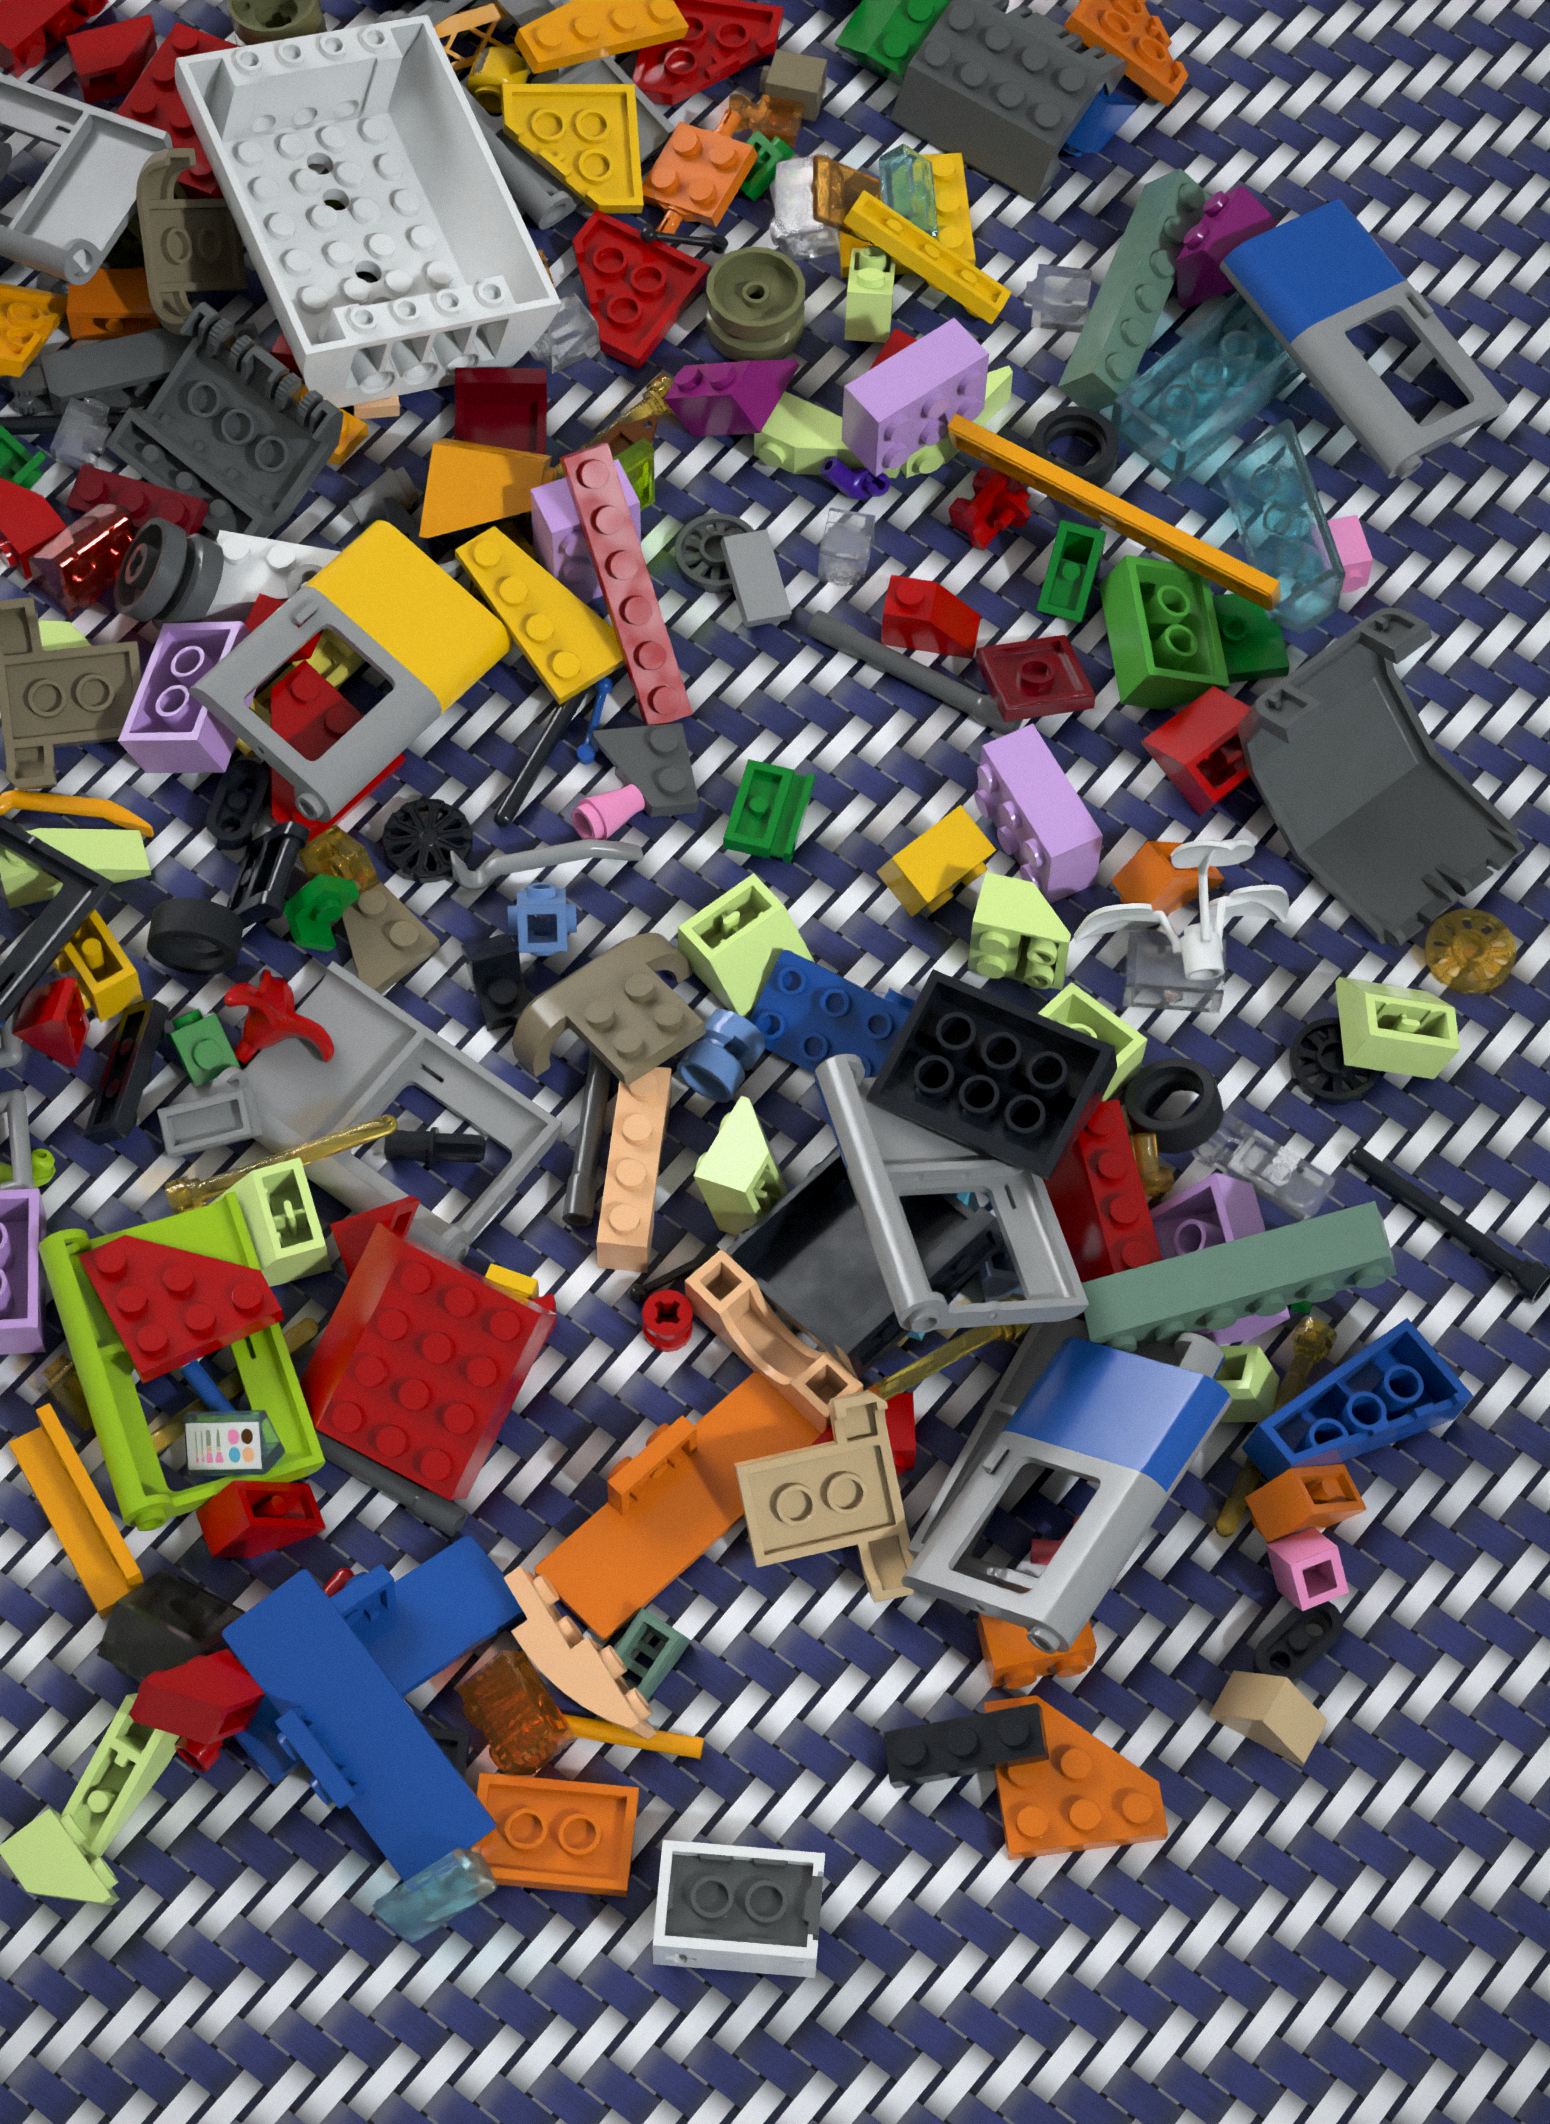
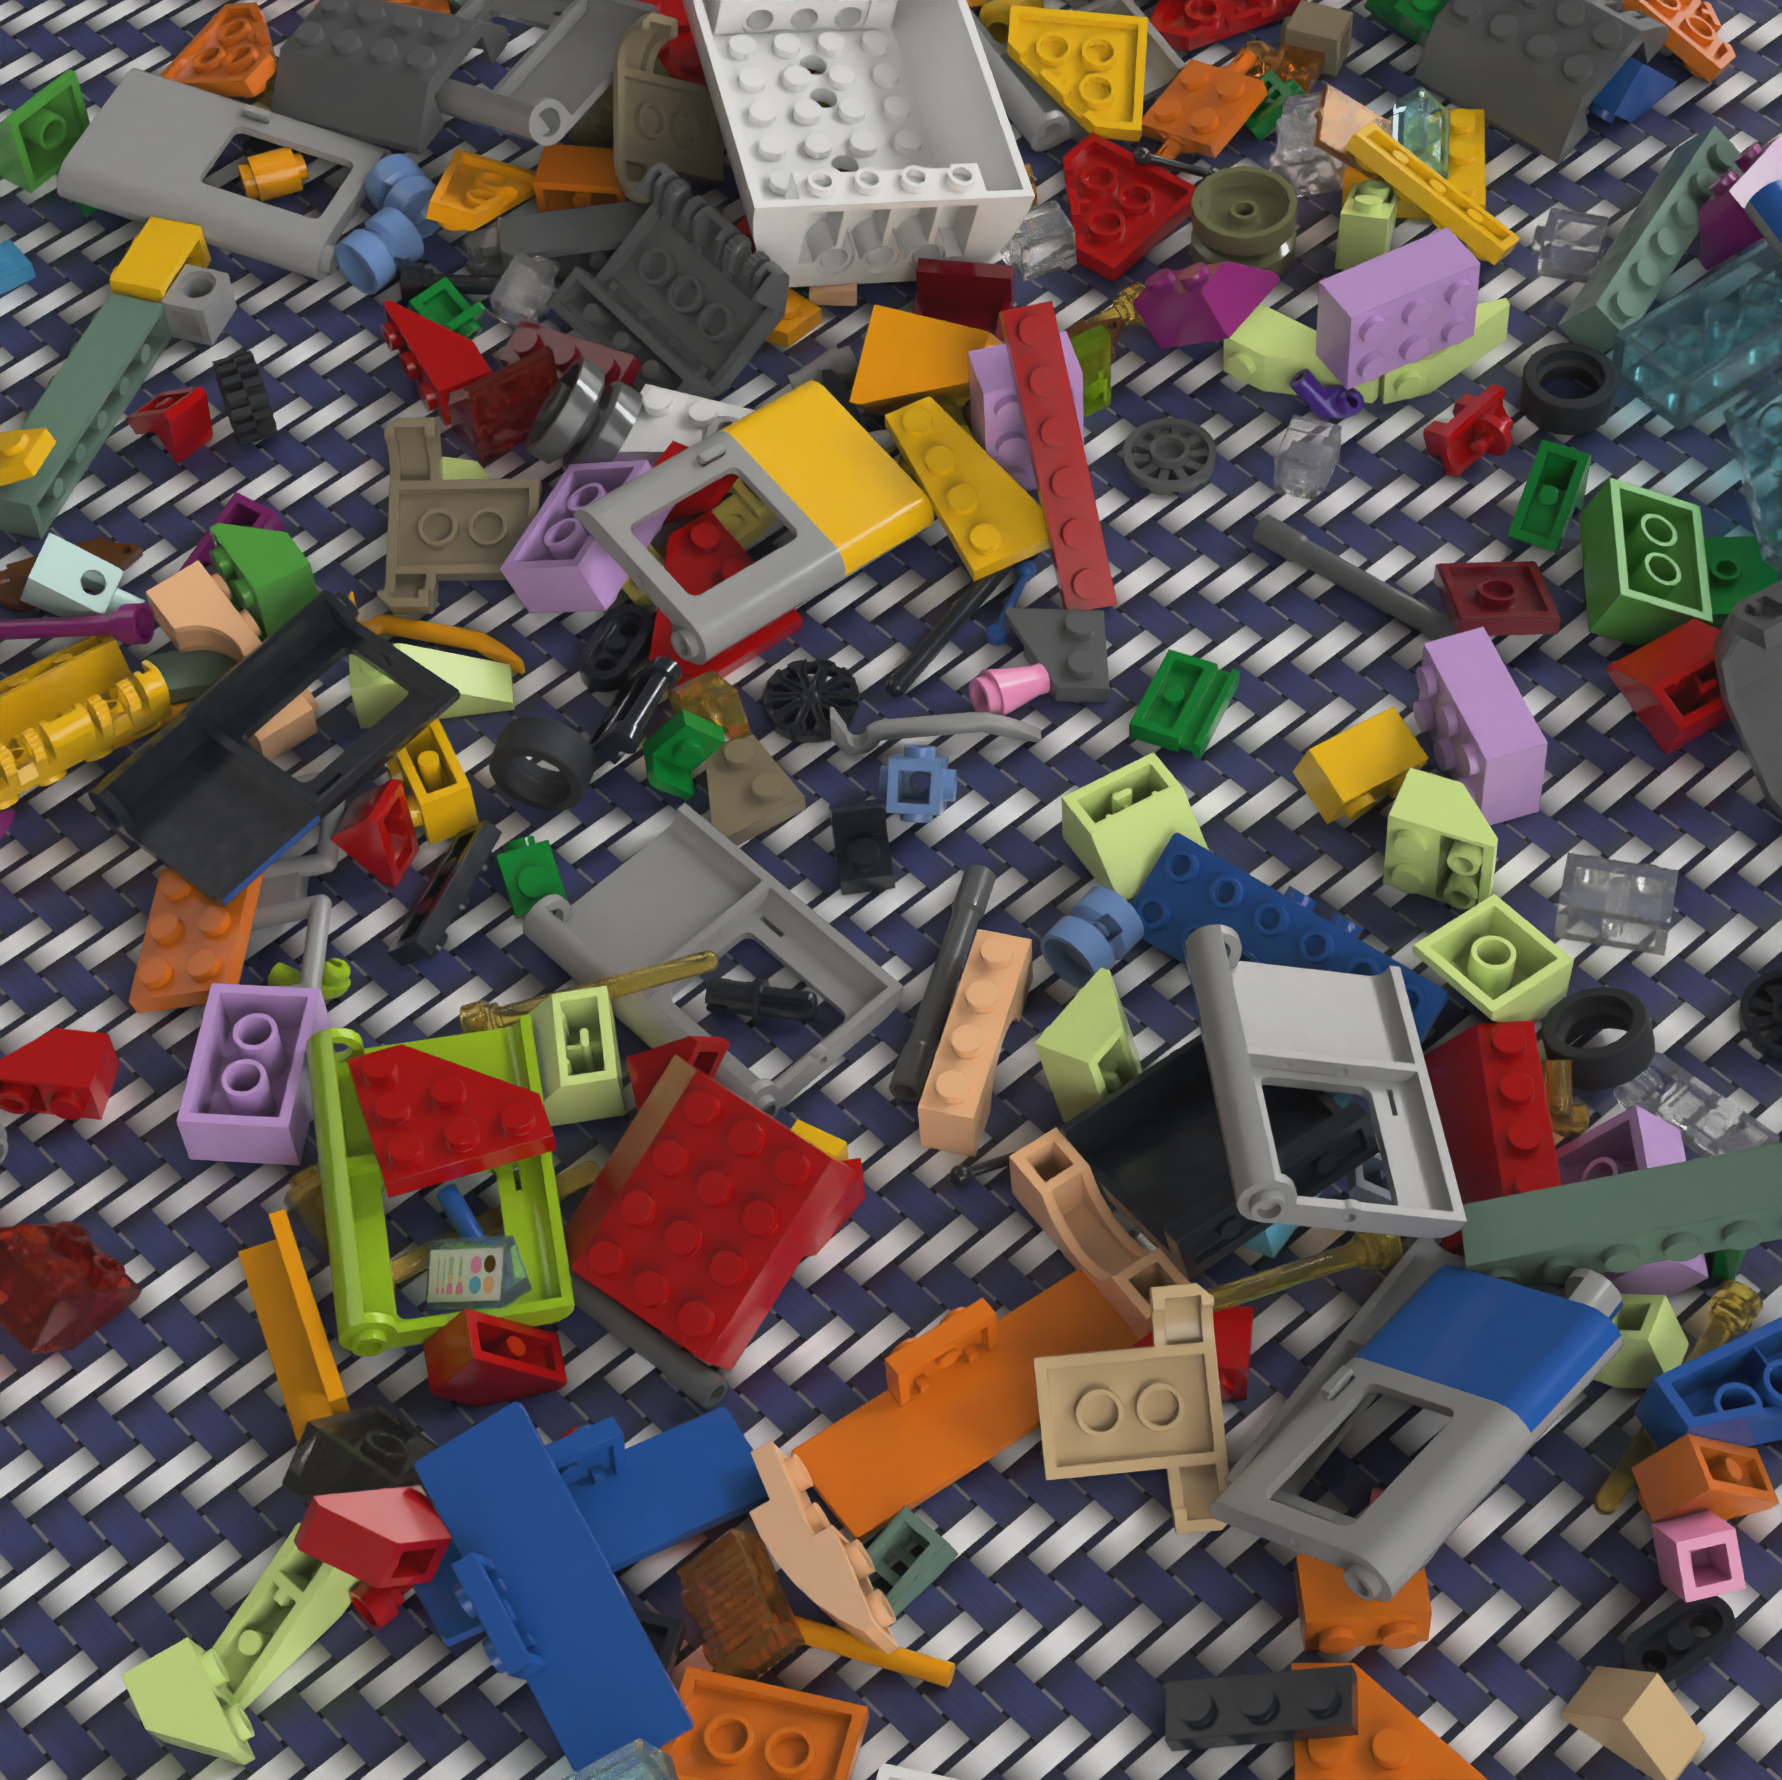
camera: 15 degrees right, 10 degrees down
light grey tile [157,1087,263,1158] -> none
red piece [224,969,334,1063] -> none
dark tan piece [512,933,706,1087] -> none
red wheel [642,1289,693,1352] -> none
light grey tile [720,529,792,628] -> none
black slope [866,969,1117,1181] -> none
red slope [881,575,981,659] -> none
light orange tile [947,413,1281,611] -> none
white plant [1074,839,1289,981] -> none
orange slope [1111,841,1225,915] -> none

